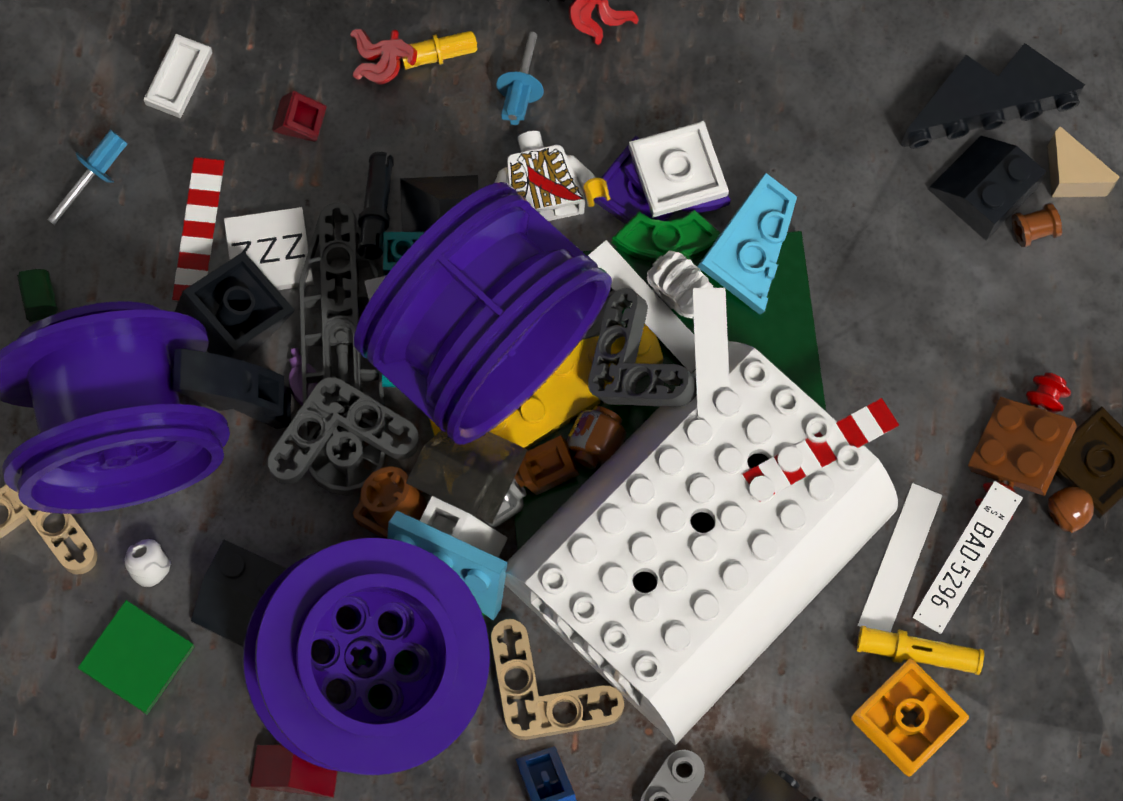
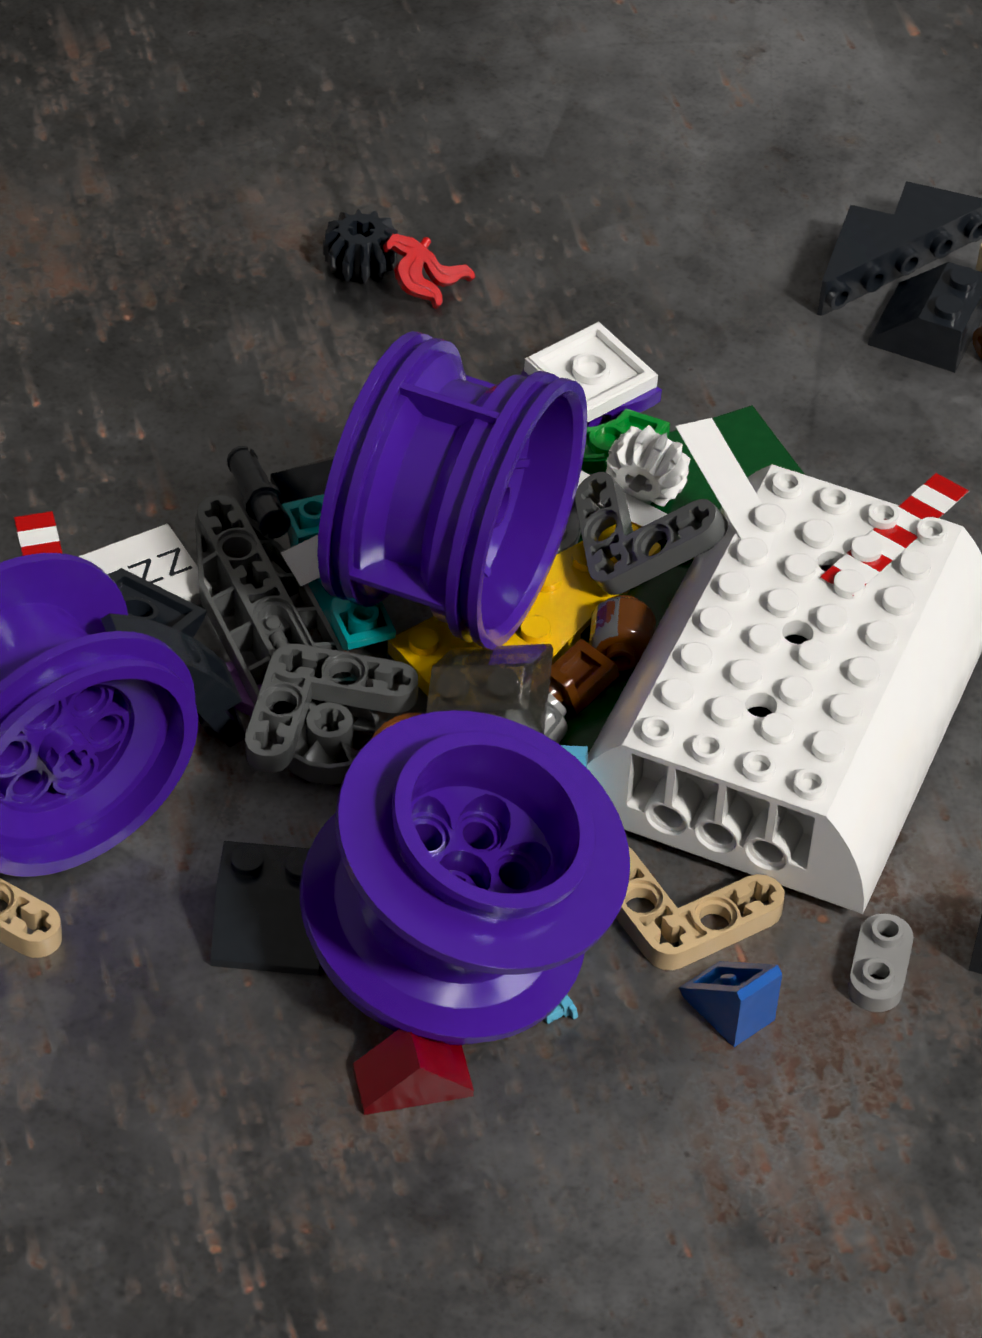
camera: 20 degrees left, 25 degrees down
green tile [78,600,195,715] -> none
white piece [124,539,171,587] -> none
dark red slope [272,91,327,142] -> none
red piece [350,29,417,84] -> none
yellow axle [402,31,477,70] -> none
dark azure piece [496,32,544,125] -> none
medium azure wing [697,173,797,315] -> none

